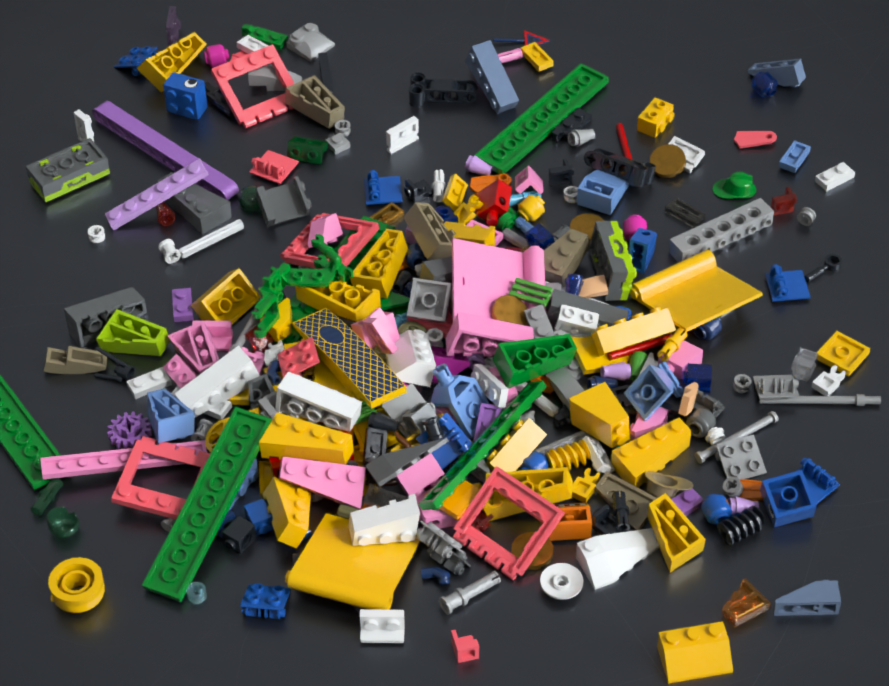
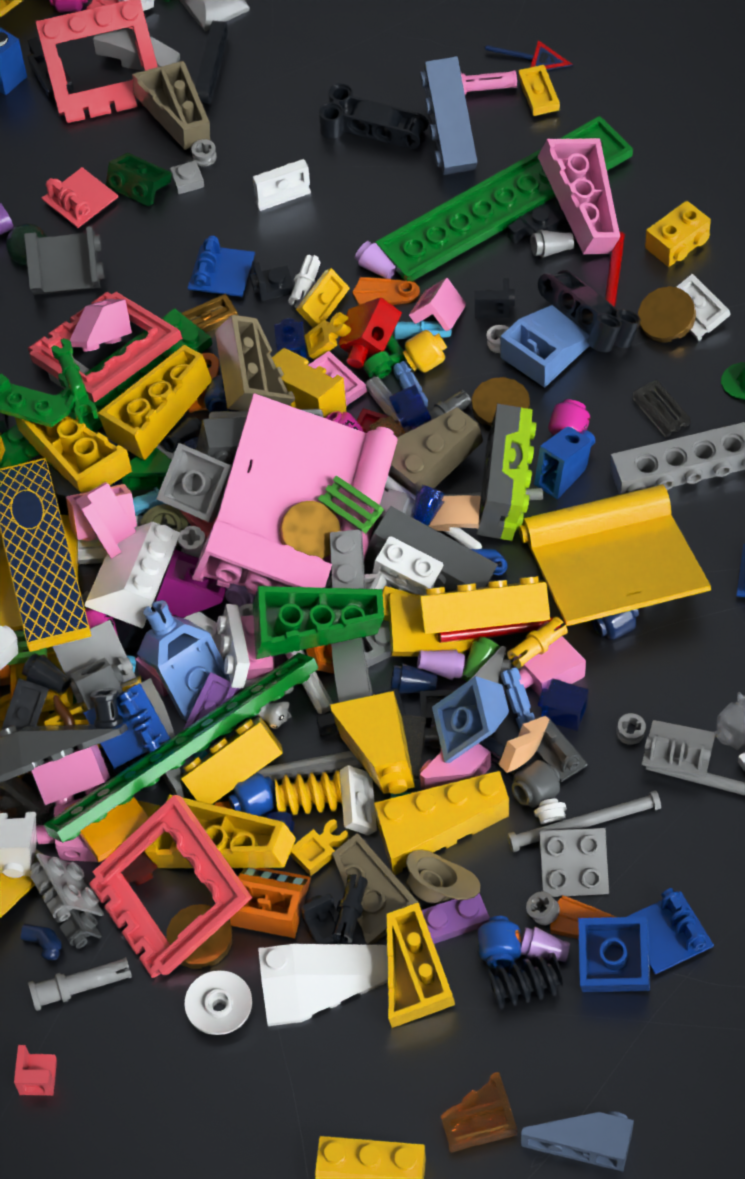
camera: 20 degrees right, 10 degrees up
none -> bright pink wedge [538,139,620,254]

